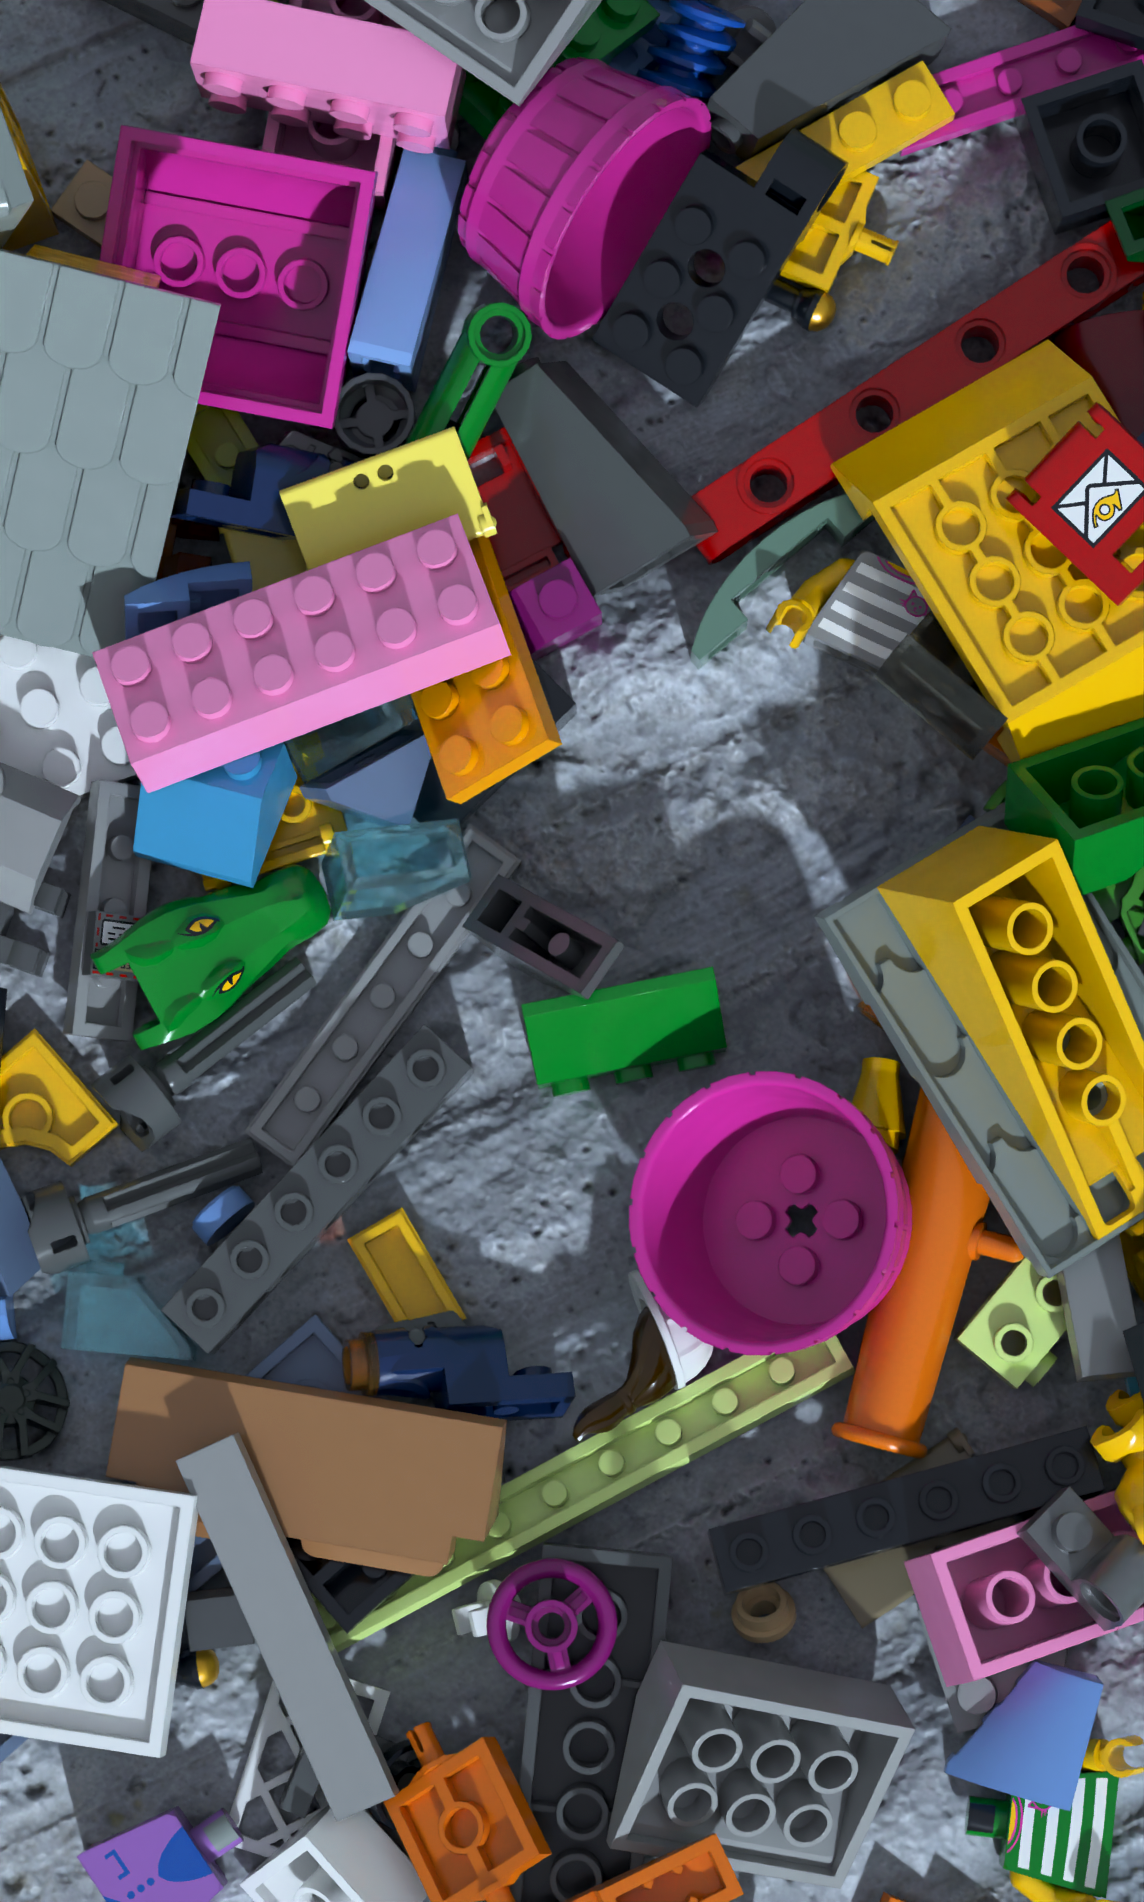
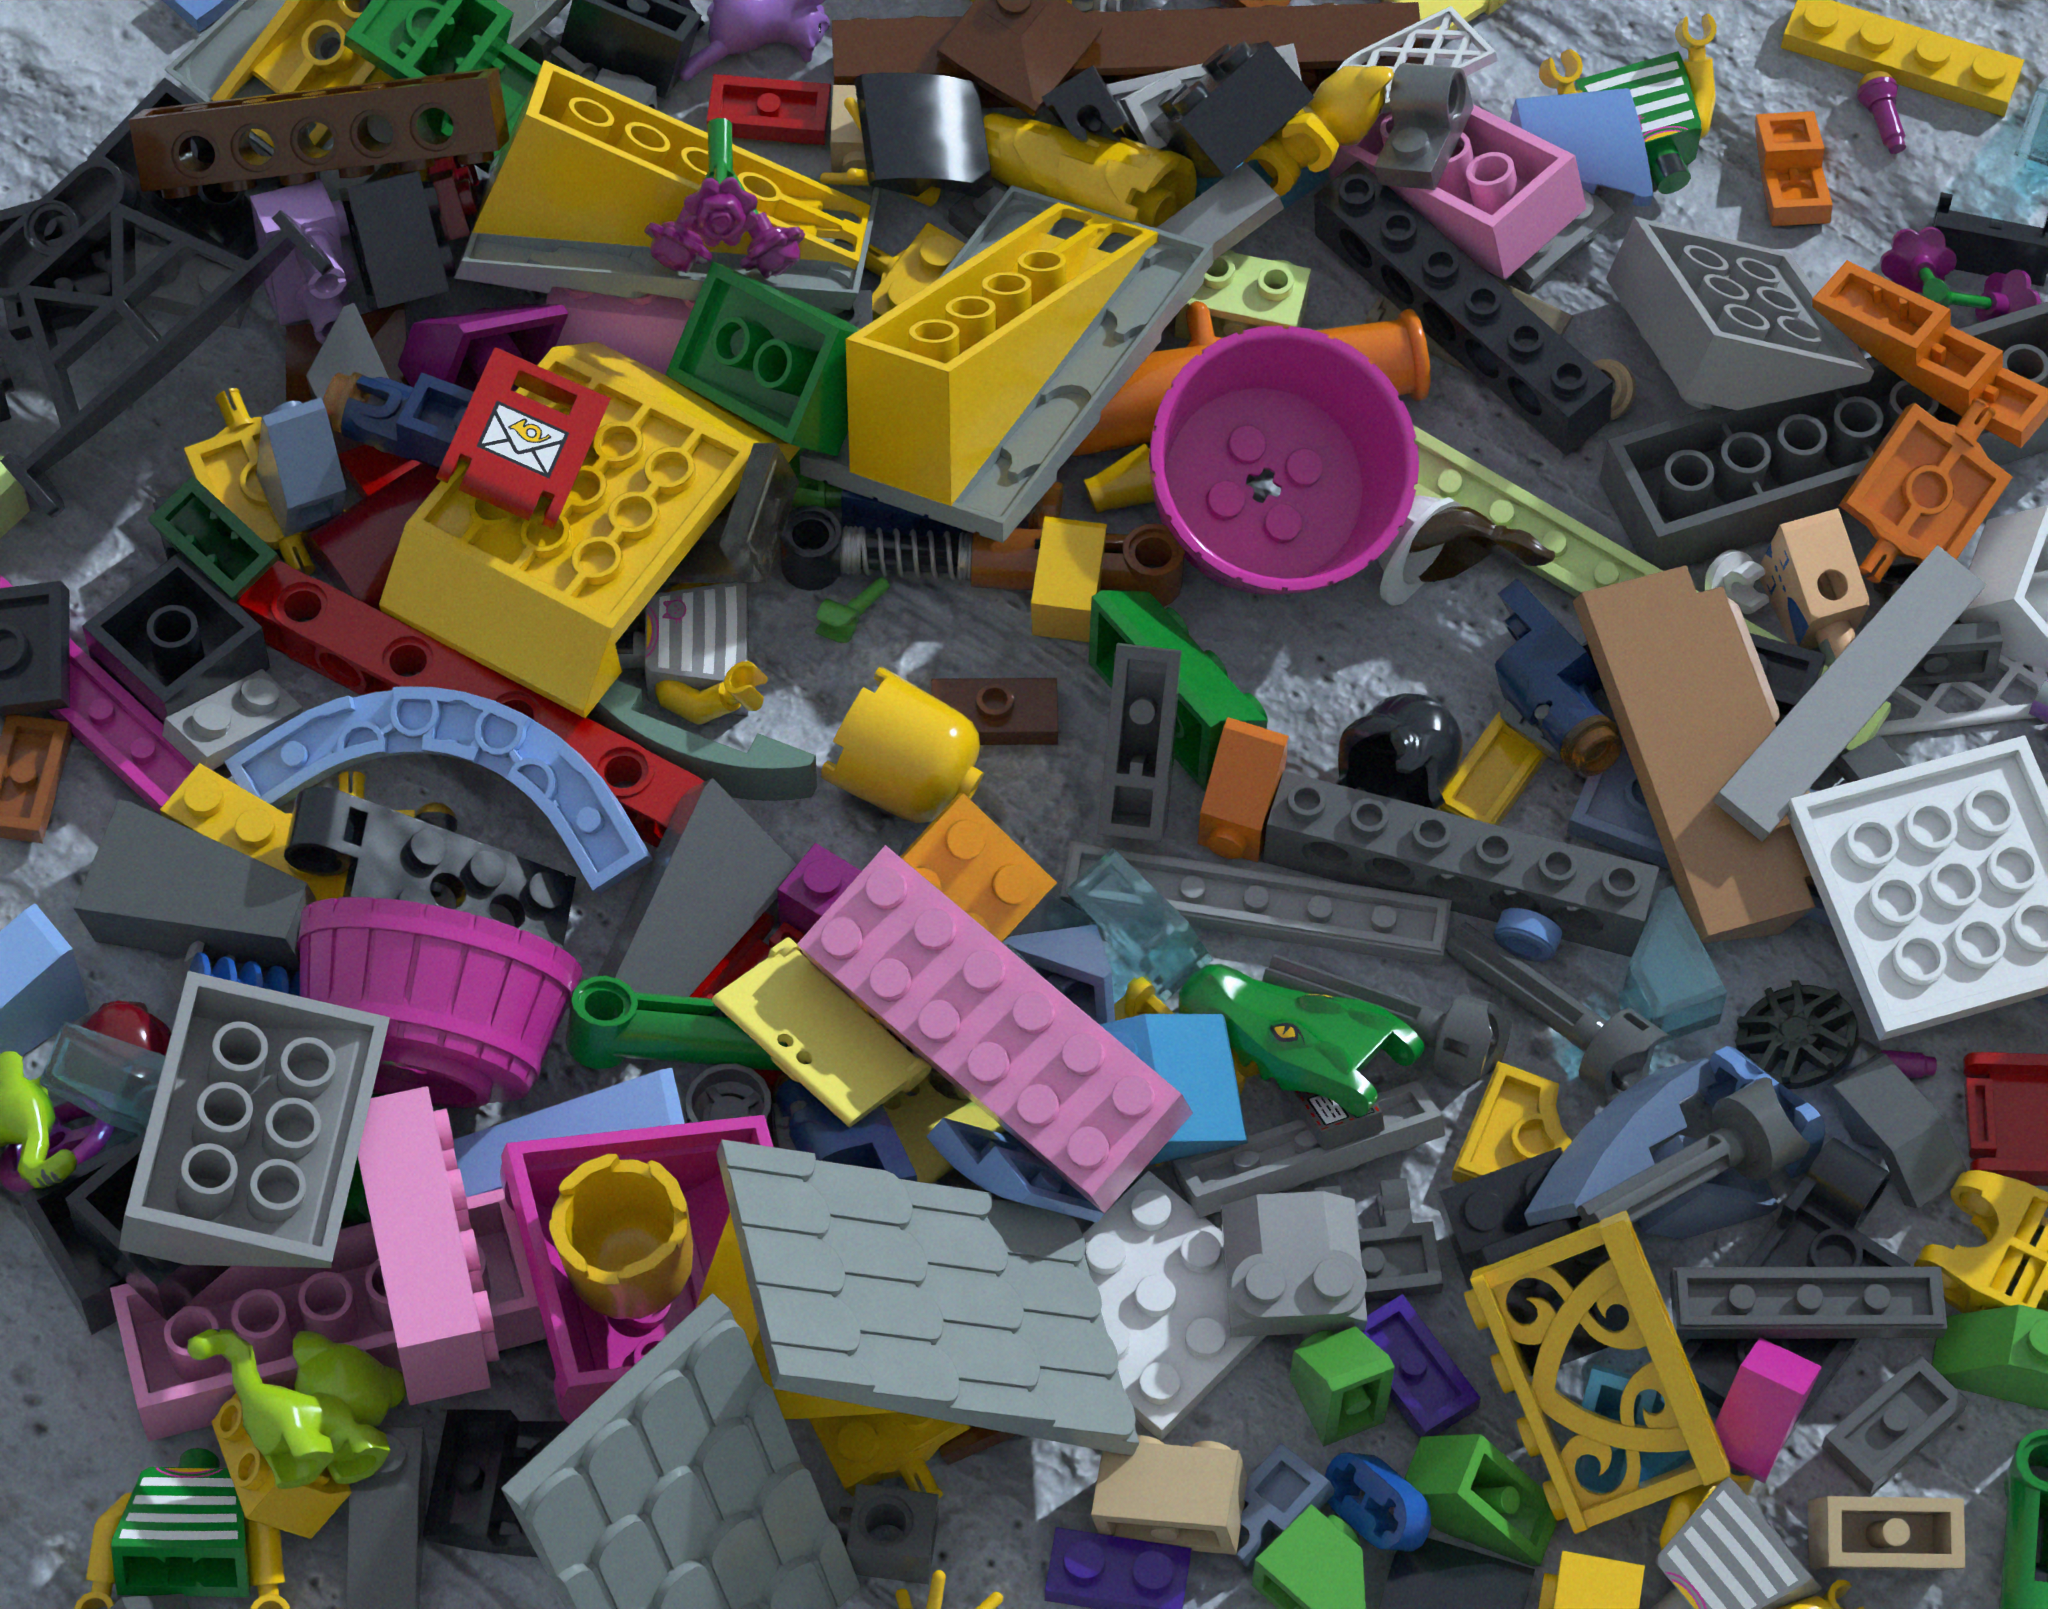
camera: 125 degrees left, 25 degrees down
magenta piece [486,1558,617,1690] -> none
none -> light grey plate [162,669,303,770]
none -> light blue plate [224,687,653,894]
none -> black slope [423,1409,570,1558]
none -> yellow cylinder [549,1154,693,1319]
none -> piece [779,505,1185,607]
none -> bright green hand [815,577,890,643]
none -> yellow cylinder [821,667,984,823]
none -> reddish brown plate [931,678,1058,745]
none -> yellow slope [1031,516,1107,643]
none -> orange slope [1197,717,1289,863]
none -> black hair [1336,693,1463,811]
none -> light nougat torso [1759,508,1869,667]

